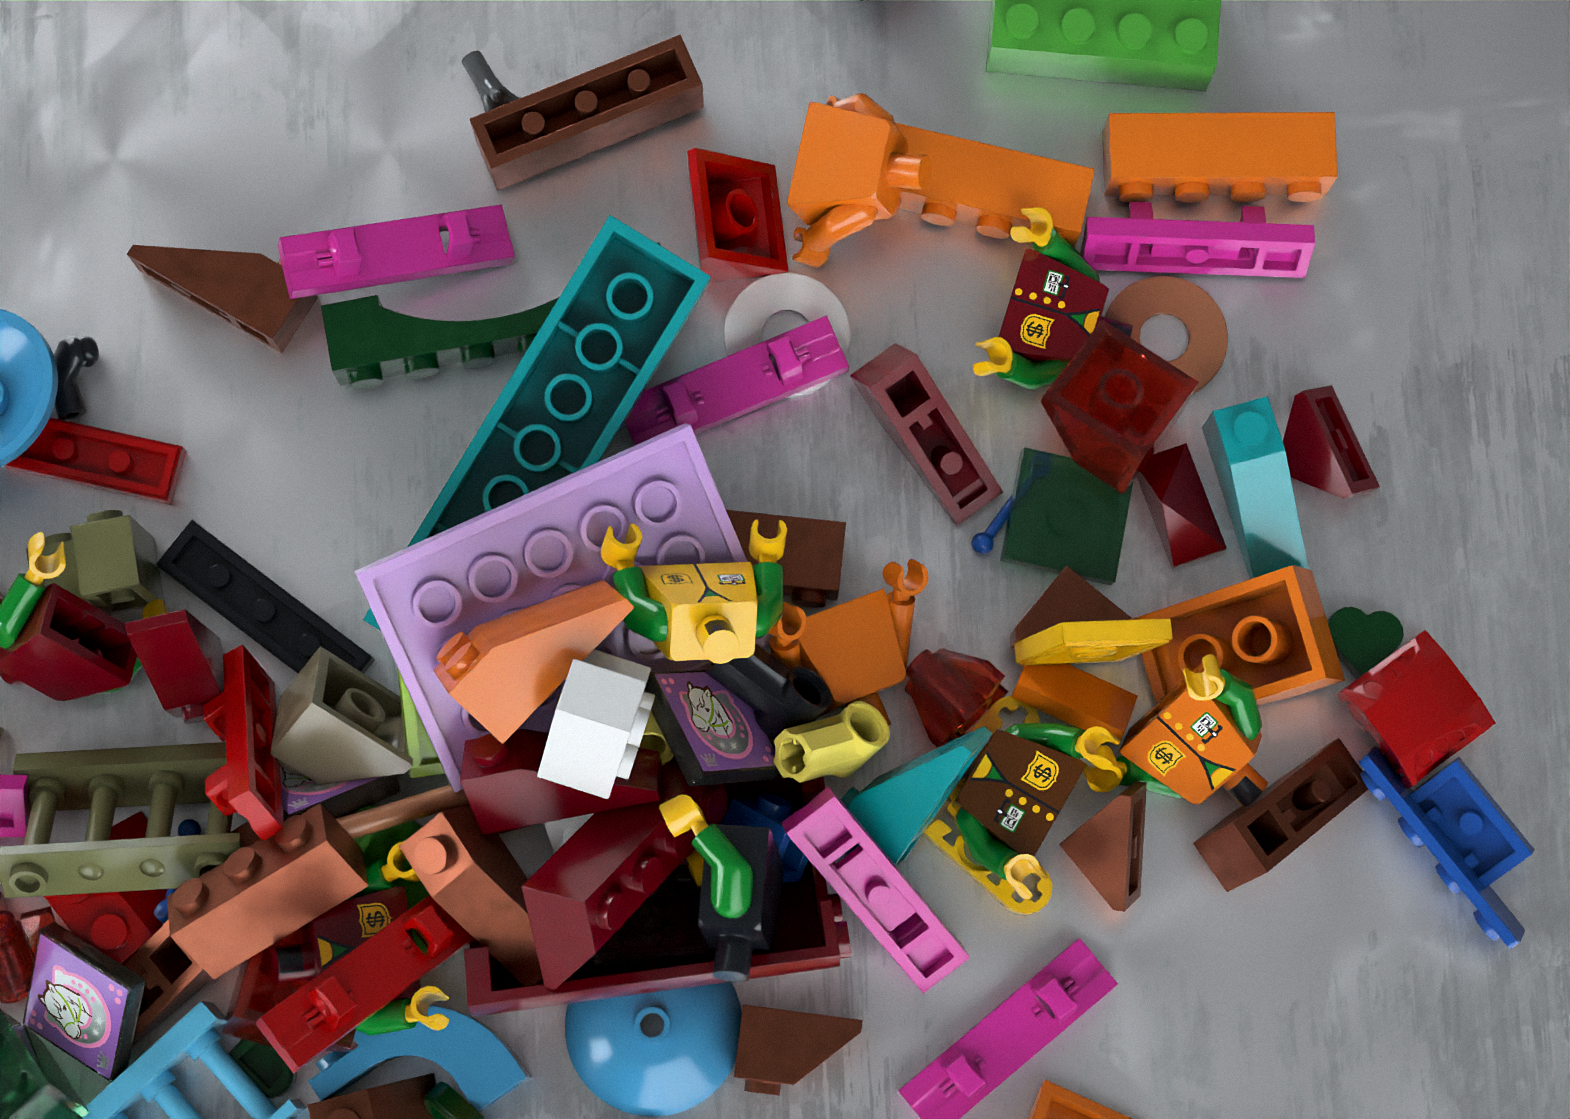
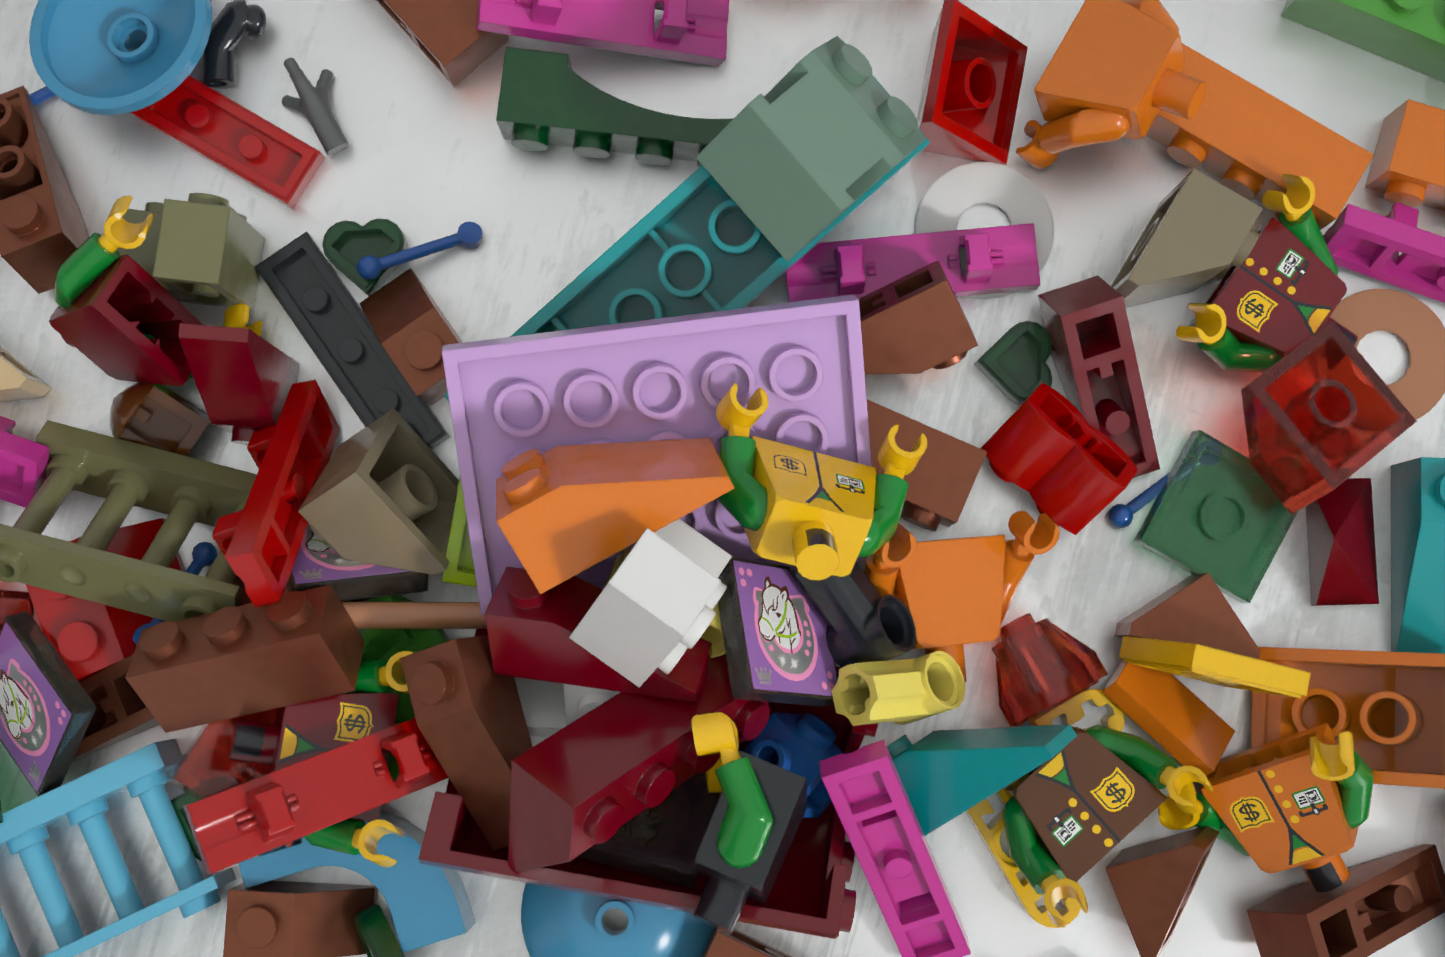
camera: 20 degrees right, 5 degrees up
none -> reddish brown plate [110,382,210,456]
none -> dark grey bar [282,58,349,155]
none -> dark green tile [322,218,408,296]
none -> blue hinge [357,222,482,280]
none -> copper slope [359,268,463,406]
none -> sand green piece [696,36,927,261]
none -> copper slope [859,260,978,375]
none -> dark green tile [974,321,1052,405]
none -> red brick [981,383,1138,535]
none -> dark tan slope [1111,168,1263,308]

